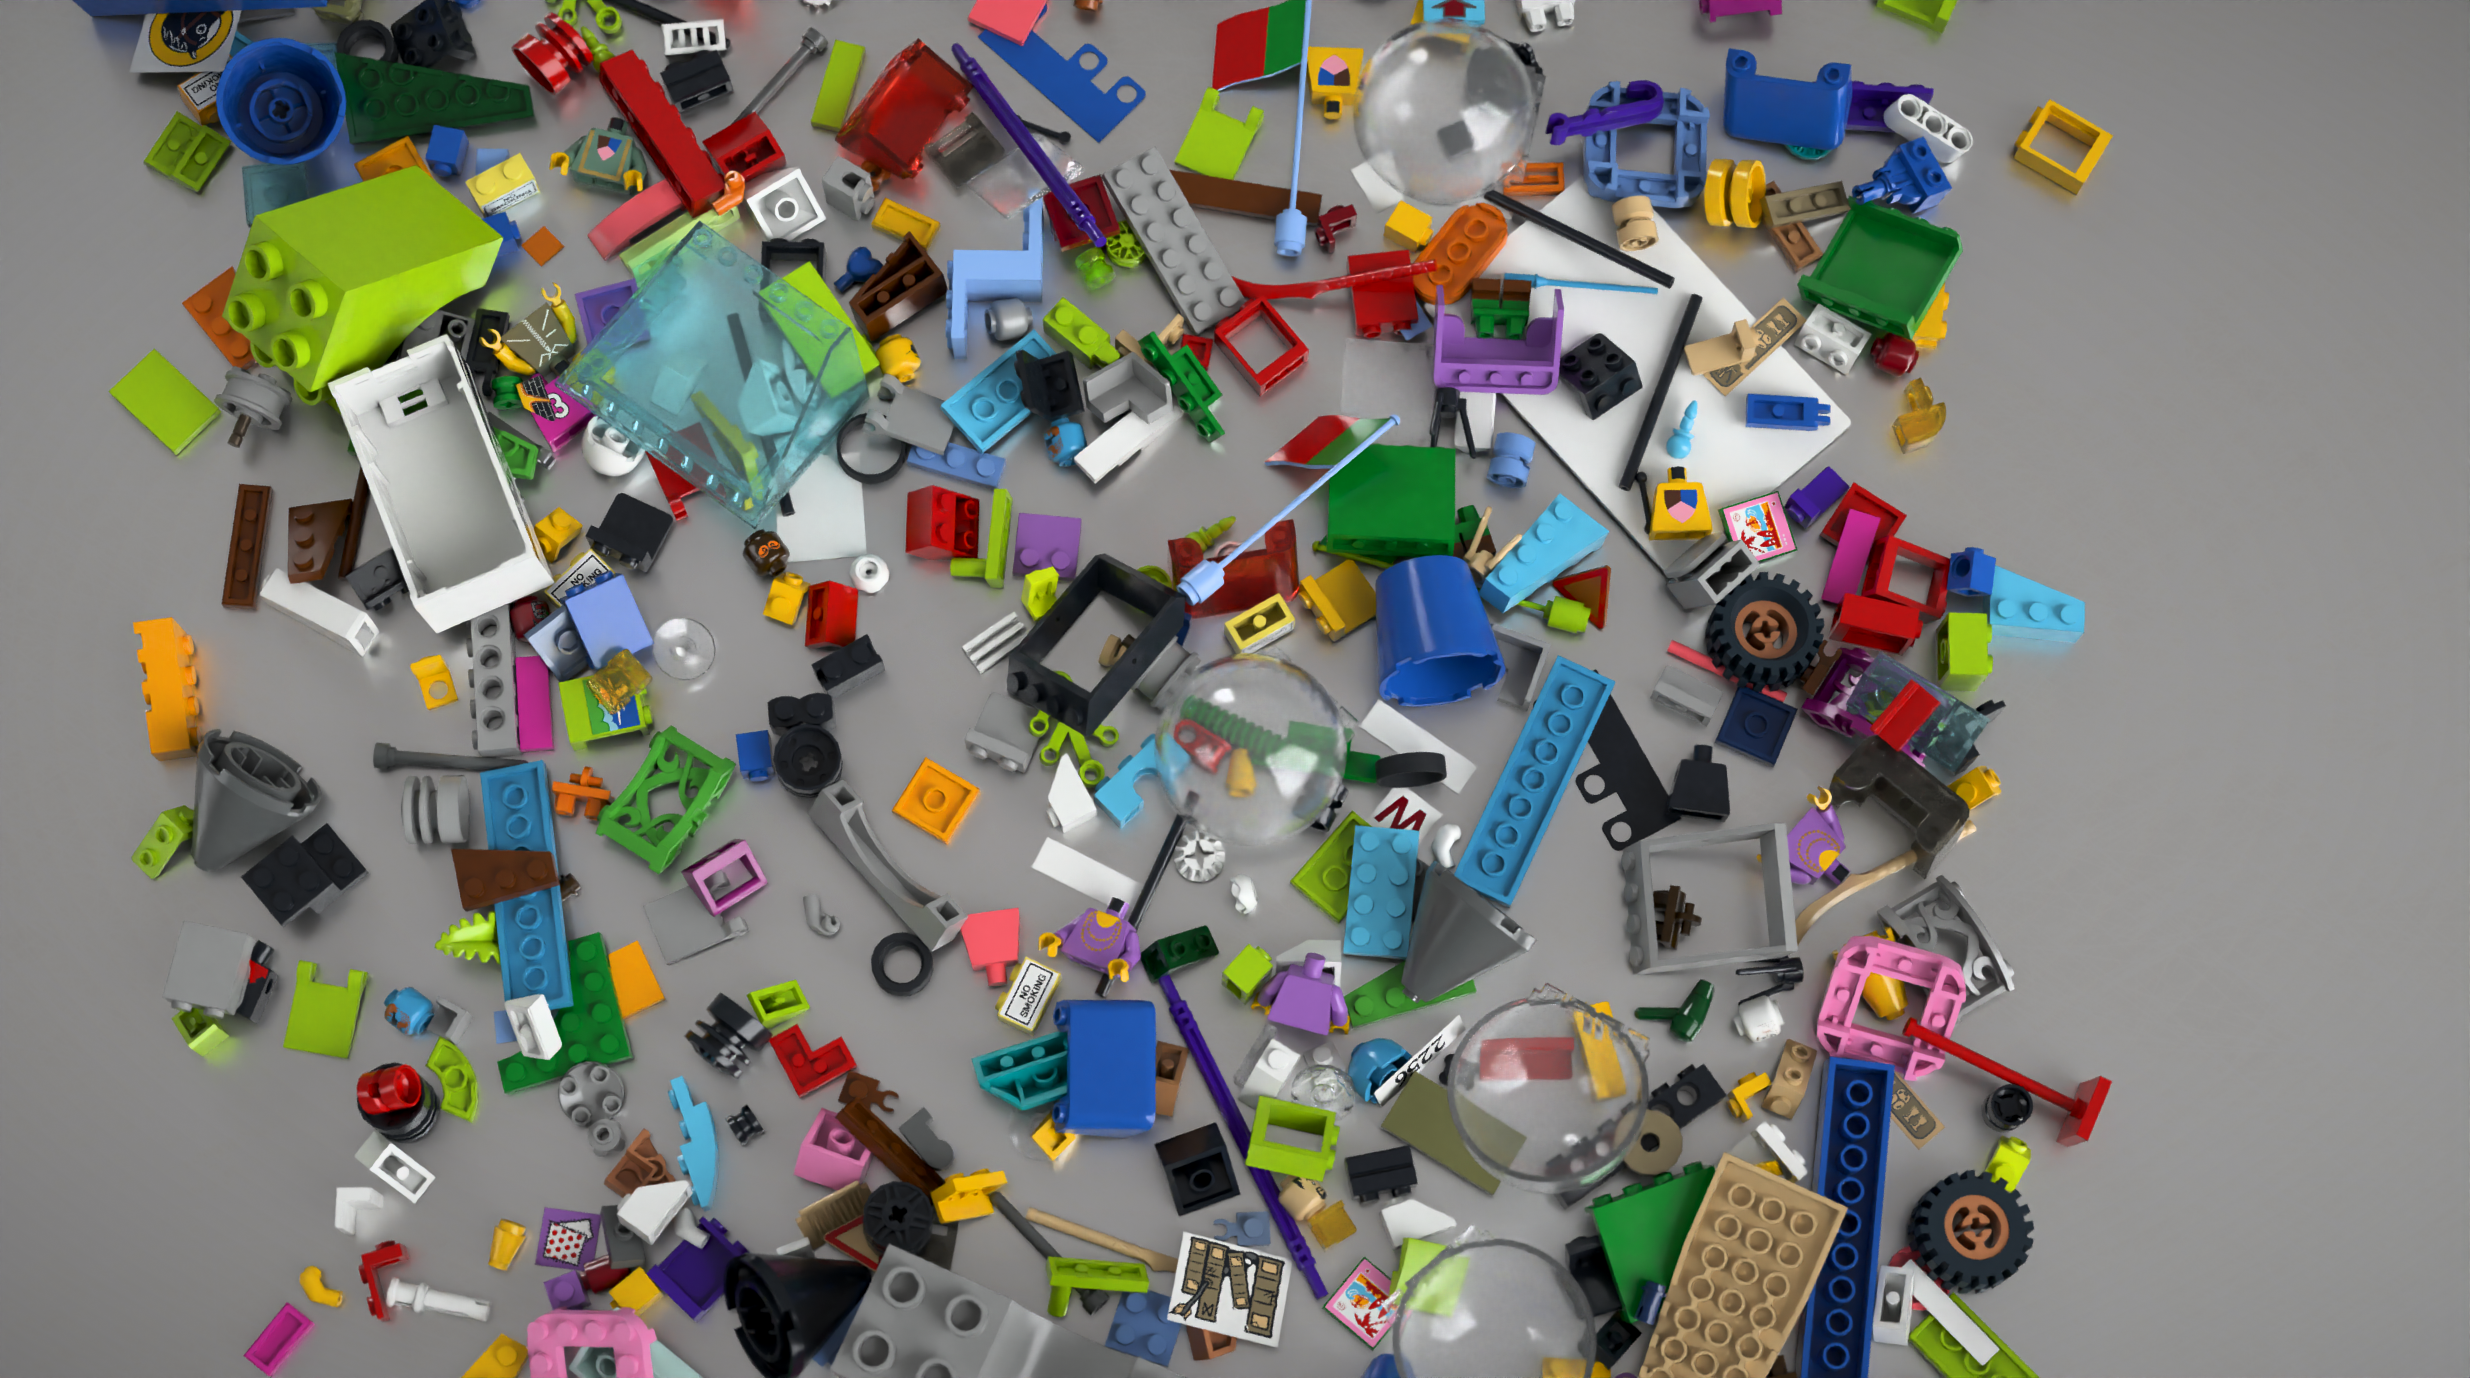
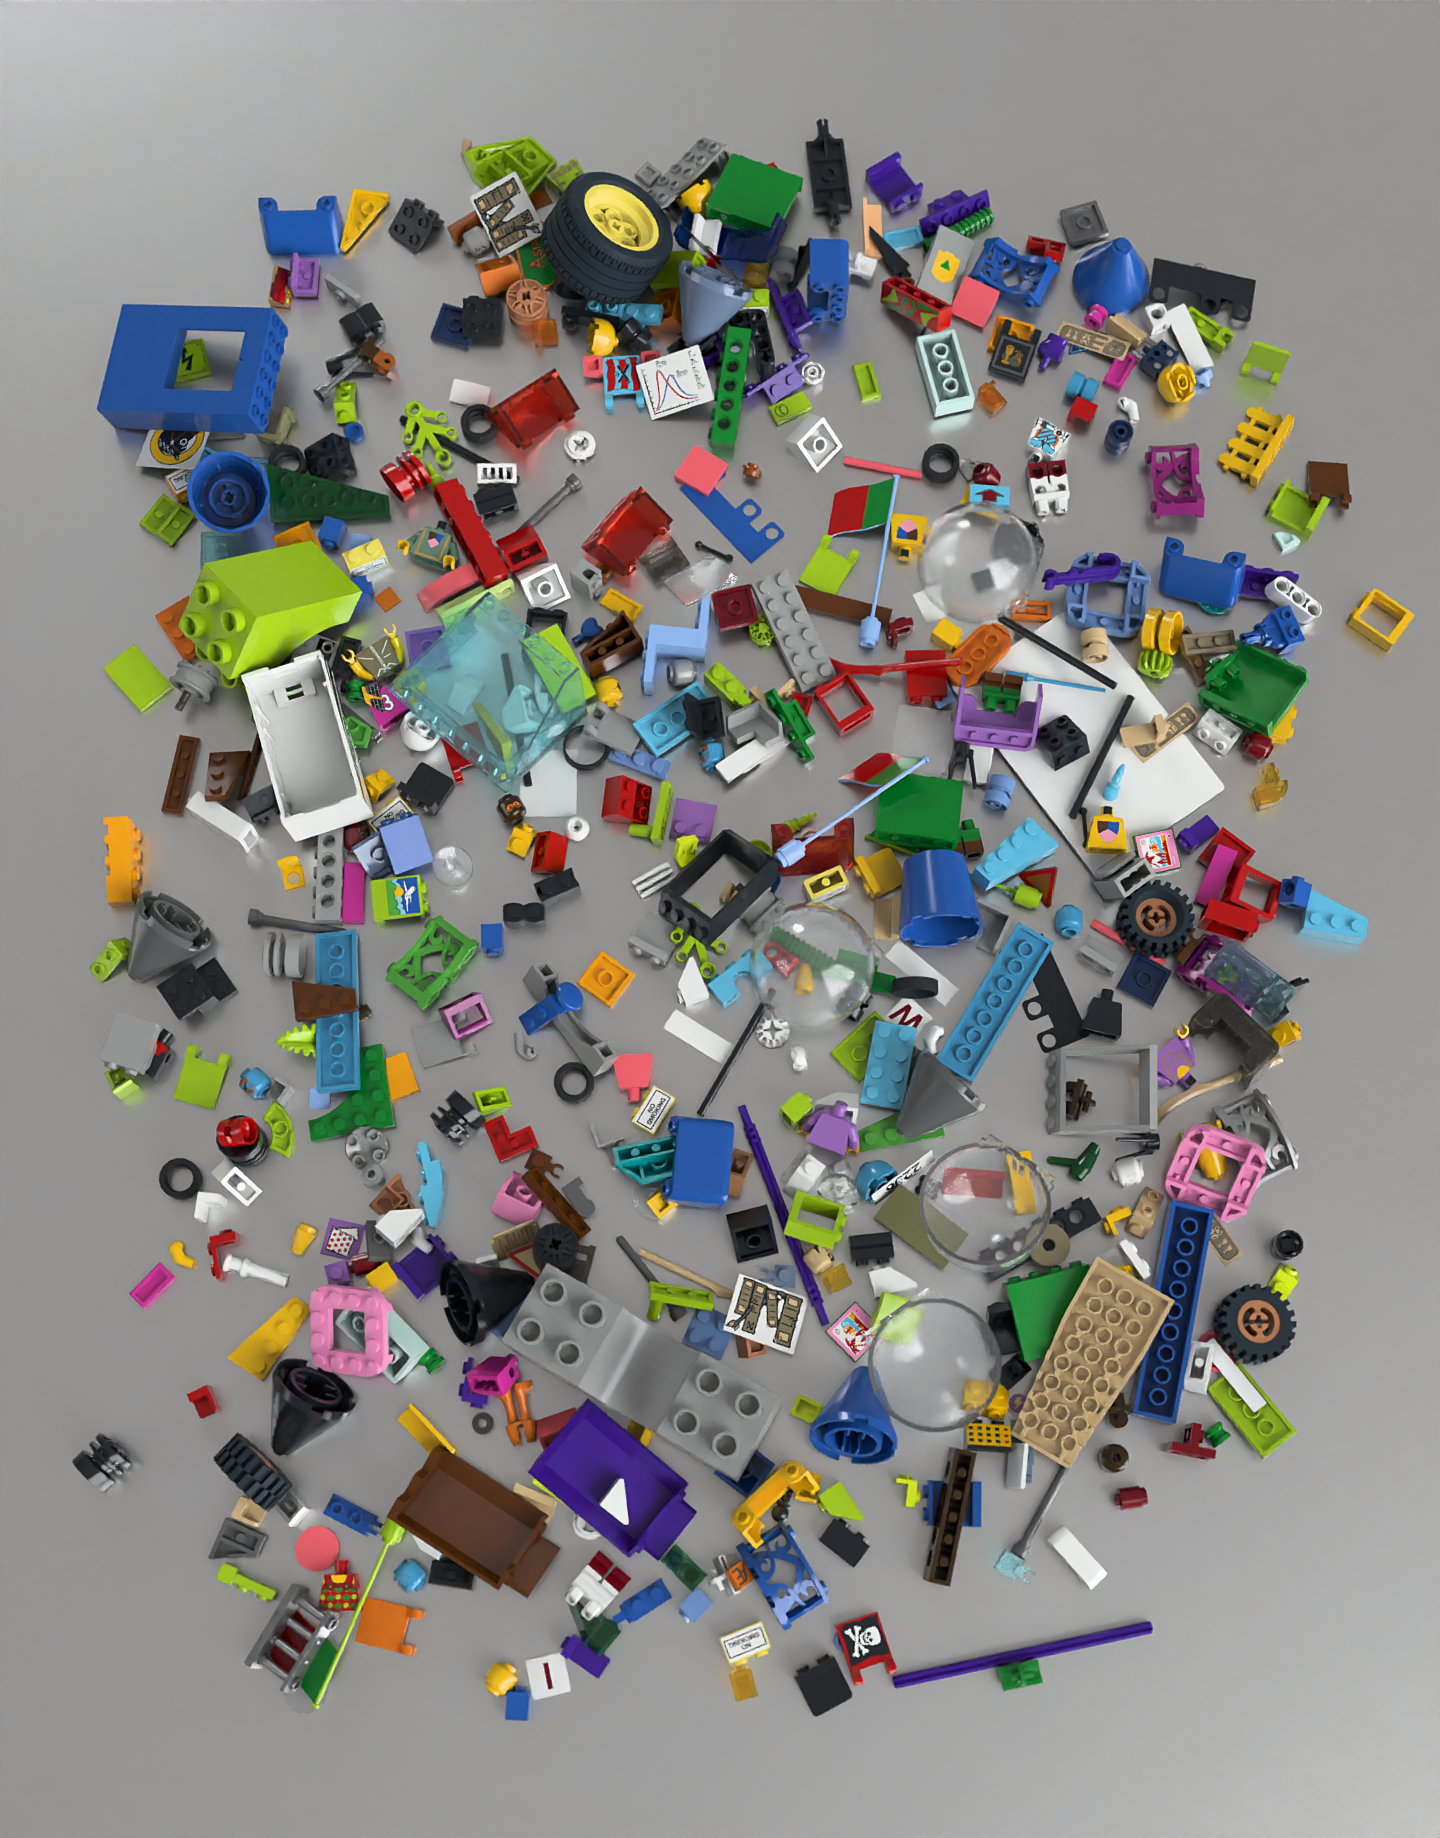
camera: 10 degrees right, 0 degrees up
white slope [504,994,562,1060] -> none
orange hips [552,766,615,821] -> none
clear yellow piece [586,649,653,715] -> none
orange arm [711,171,745,216] -> none
black wheel [725,1105,765,1146] -> none
black wheel [773,724,843,799] -> none
lime tile [811,40,865,133] -> none
yellow bracket [930,1168,1007,1224] -> none
dark purple axle [951,43,1107,247] -> none
medium lavender torso [1038,897,1141,982] -> none
clear neon green wheel [1074,247,1116,290] -> none
dark green bracket [1140,925,1219,984] -> none
tan plant [1463,506,1522,584] -> none
dark blue pin [1634,1280,1667,1325] -> none
blue hinge [1745,394,1831,431] -> none
red panel [1869,679,1941,752] -> none
red tile [1902,1017,2112,1147] -> none
lime brick [1936,612,1993,691] -> none
none -> black tyre [159,1158,202,1200]
none -> blue piece [518,982,583,1035]
none -> light grey bracket [589,1125,624,1166]
none -> tan panel [874,894,900,940]
none -> dark azure head [1055,904,1083,937]
none -> lime gear [1137,650,1173,679]
none -> green hips [1204,653,1240,692]
none -> light aqua tile [1272,532,1300,552]

